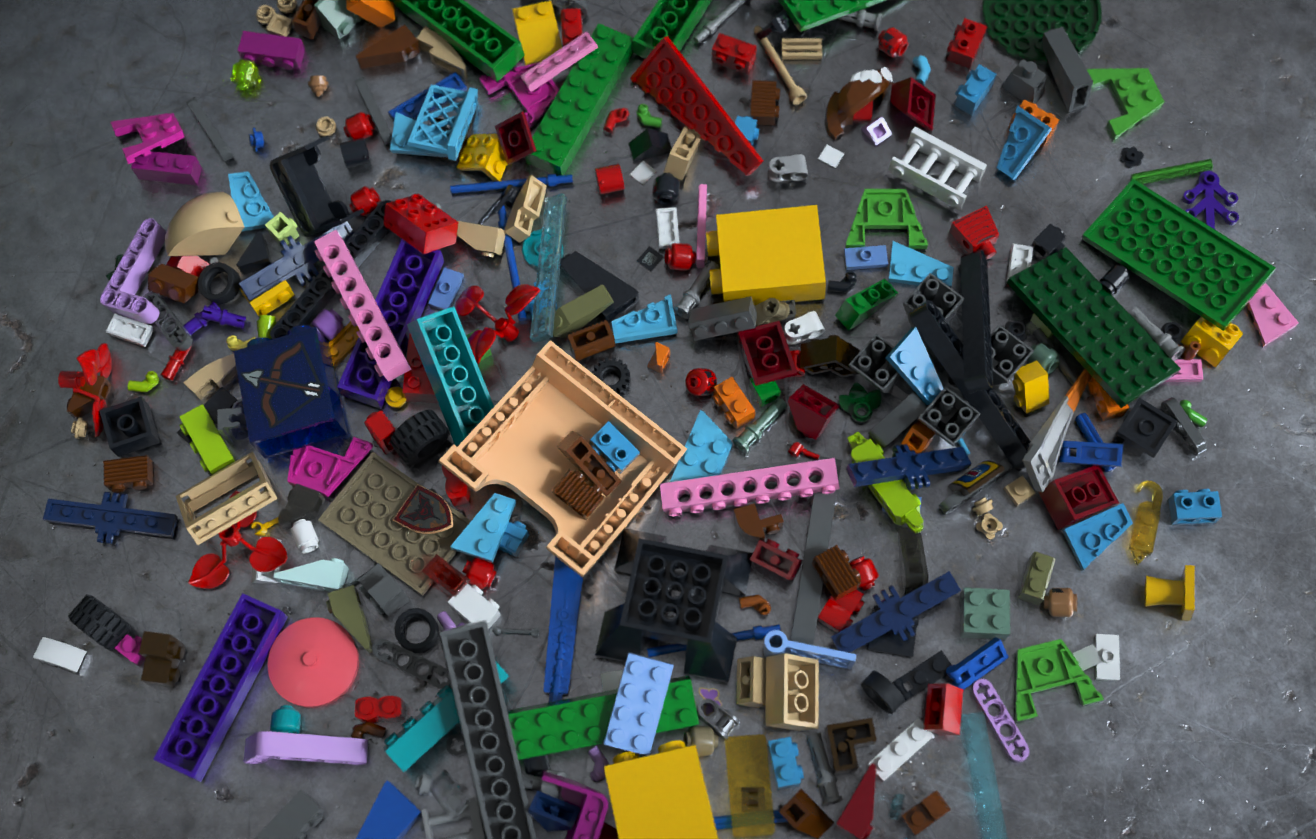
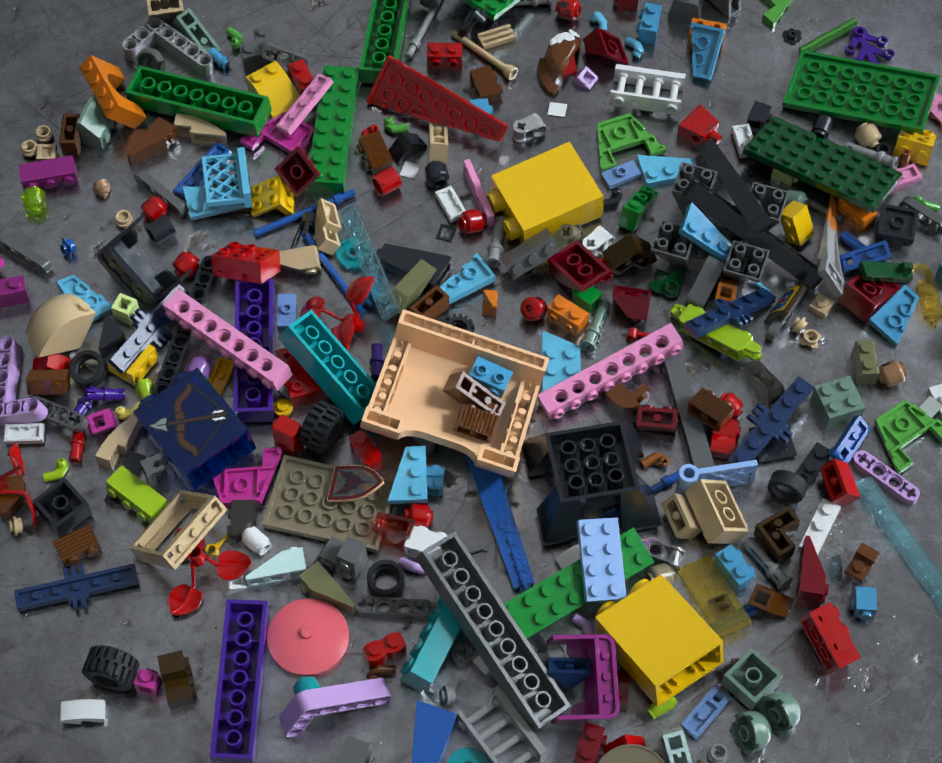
camera: 25 degrees left, 10 degrees down
none -> dark pink brick [87,408,118,436]
none -> reddish brown brick [357,130,393,174]
none -> dark purple pin [369,343,384,381]
none -> medium azure arm [624,36,644,58]
none -> tan head [855,122,882,150]
none -> dark green hinge [858,261,914,283]

